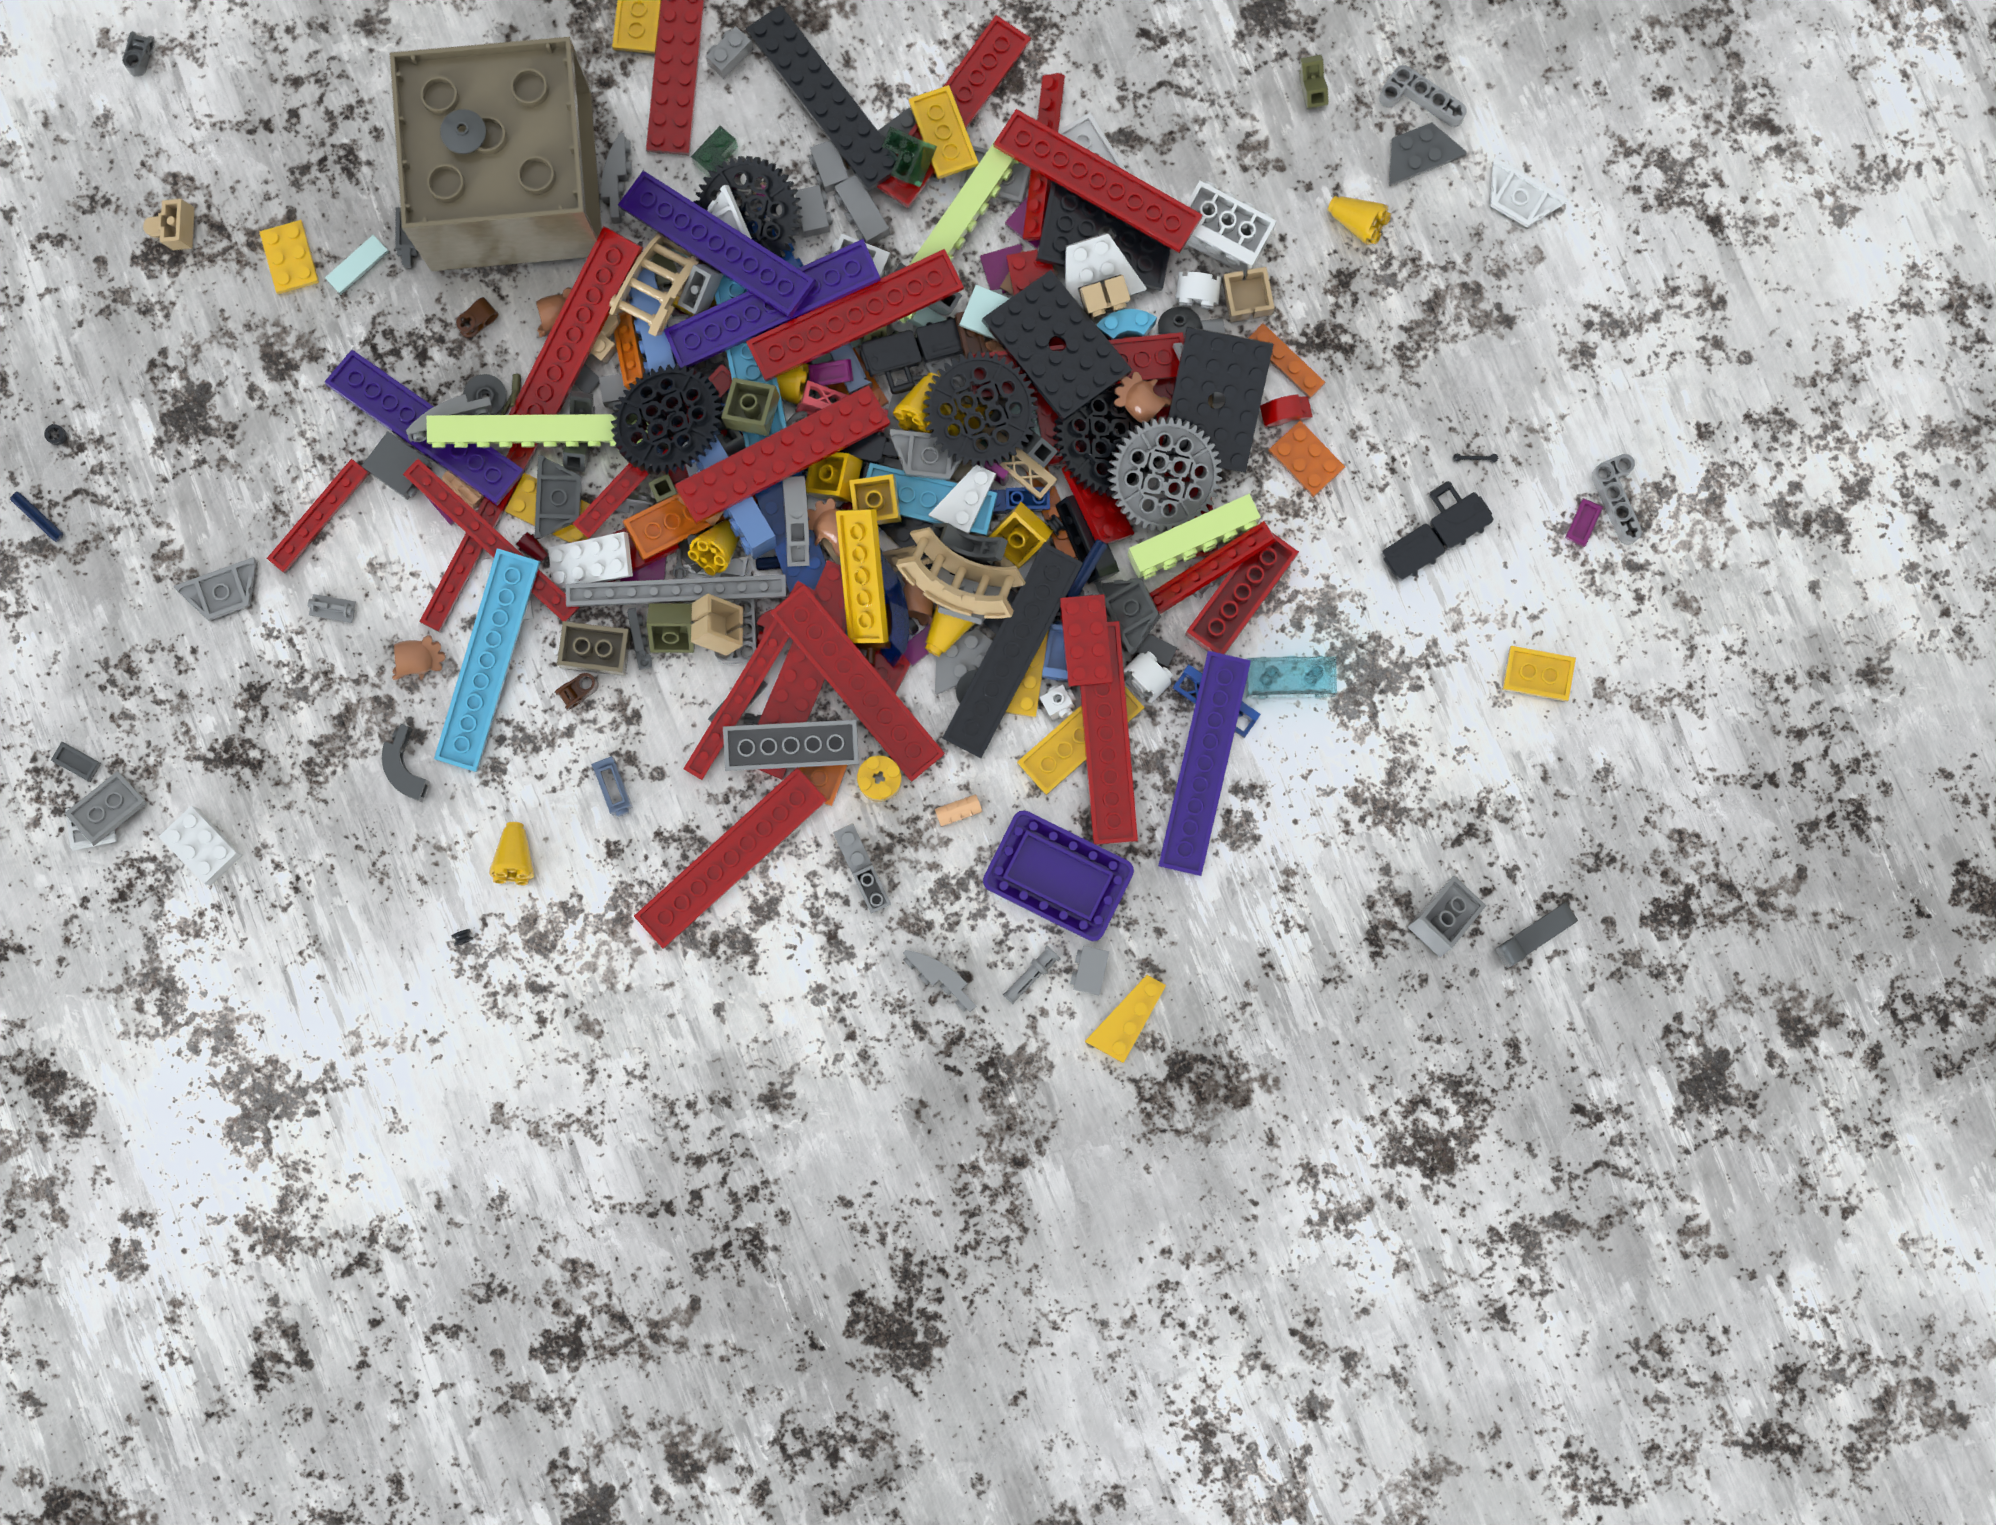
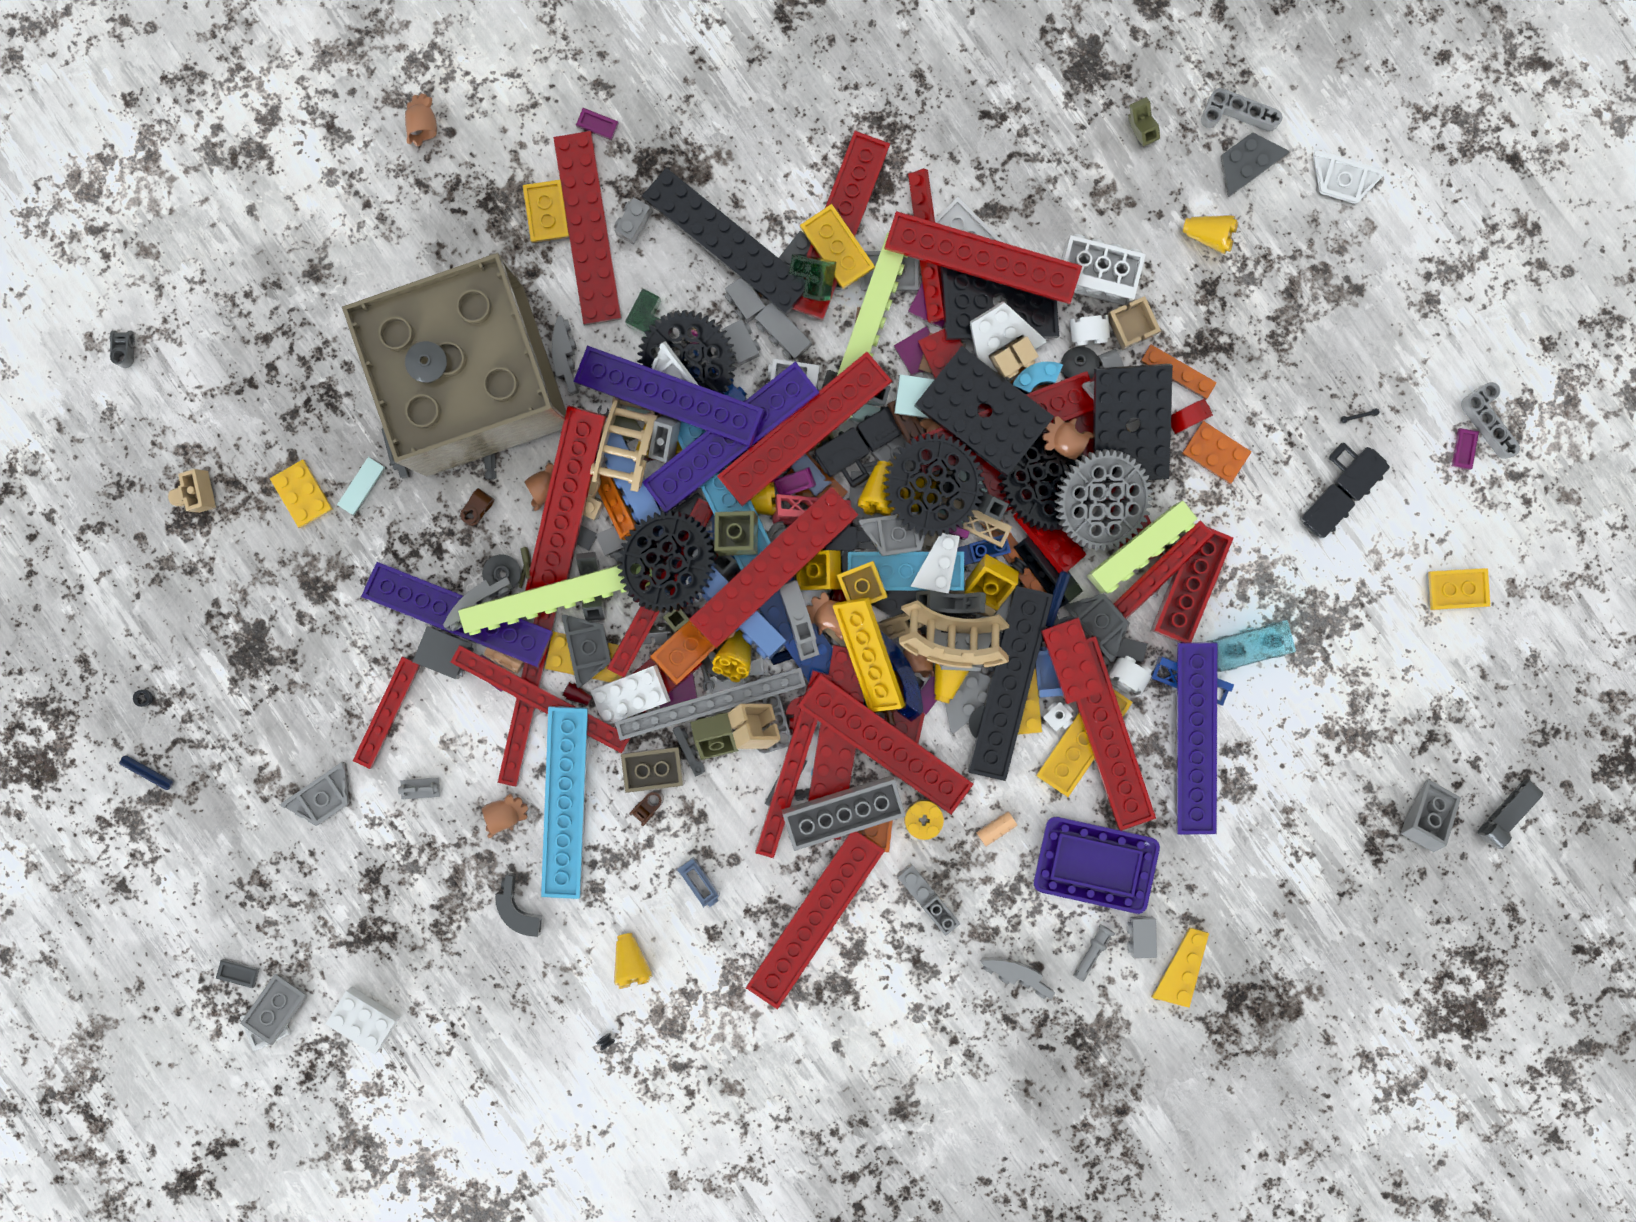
camera: 10 degrees left, 5 degrees up
none -> dark grey axle [484,453,497,480]

